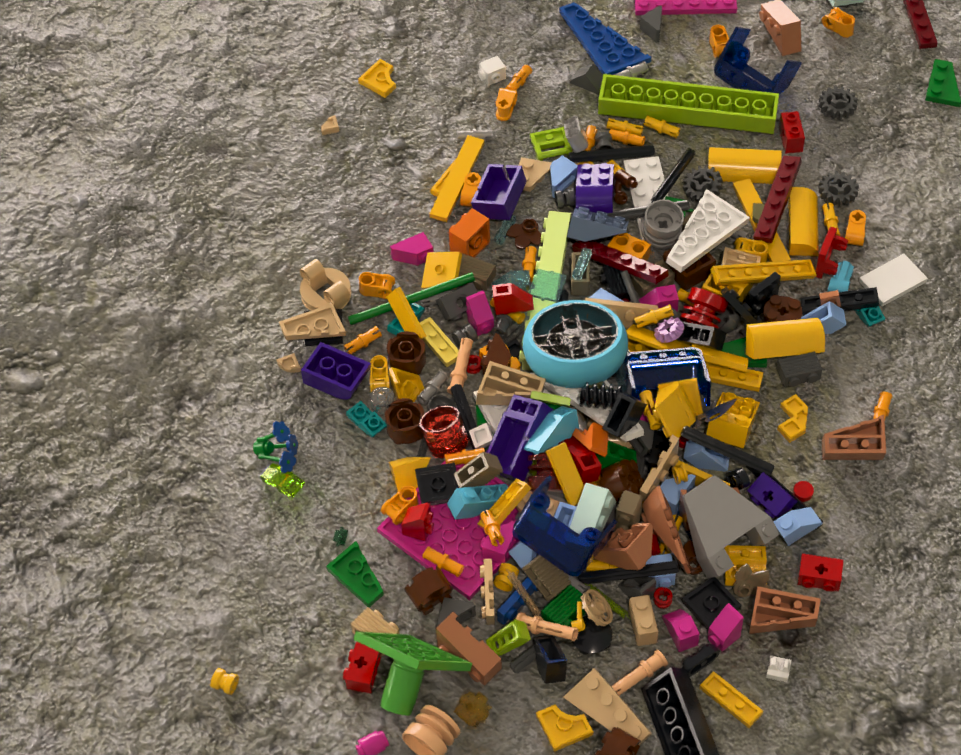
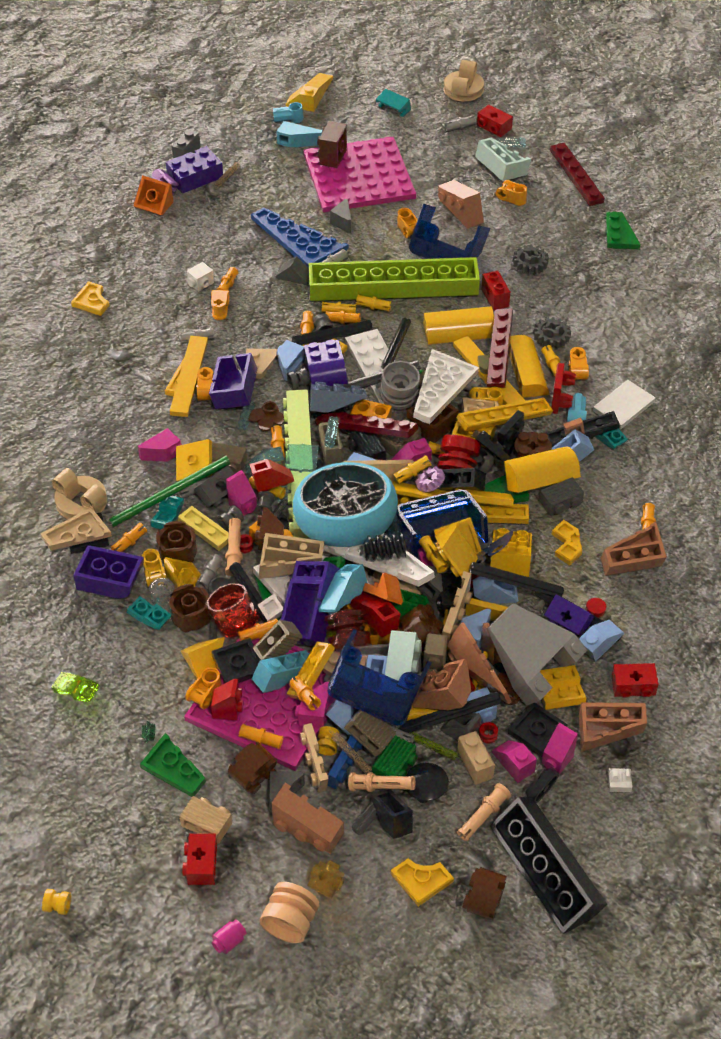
camera: 15 degrees left, 5 degrees down
plant [253,421,298,473] -> none
tan tile [276,353,301,373] -> none
tan tile [321,115,339,135] -> none
bright green piece [353,631,473,716] -> none
light orange piece [359,272,396,299] -> none
yellow tile [386,287,427,339] -> none
orange slope [448,209,490,258] -> none
lime slope [486,619,531,656] -> none
lime plate [530,127,572,161] -> none
lime tile [530,391,571,407] -> none
yellow tile [546,442,584,506] -> none
light grey beam [563,116,588,153] -> none
tan wing [563,668,652,745] -> none
yellow hand [571,601,586,632] -> none
tan wheel [581,589,613,627] -> none
black slope [602,392,647,438] -> none
reddish brown plant [614,169,638,204] -> none
dark grey piece [620,270,640,303] -> none
yellow bush [672,464,688,485] -> none
dark grey gear [683,165,723,203] -> none
yellow tile [699,671,763,728] -> none
black plate [724,467,750,490] -> none
dark tan plate [733,564,770,597] -> none

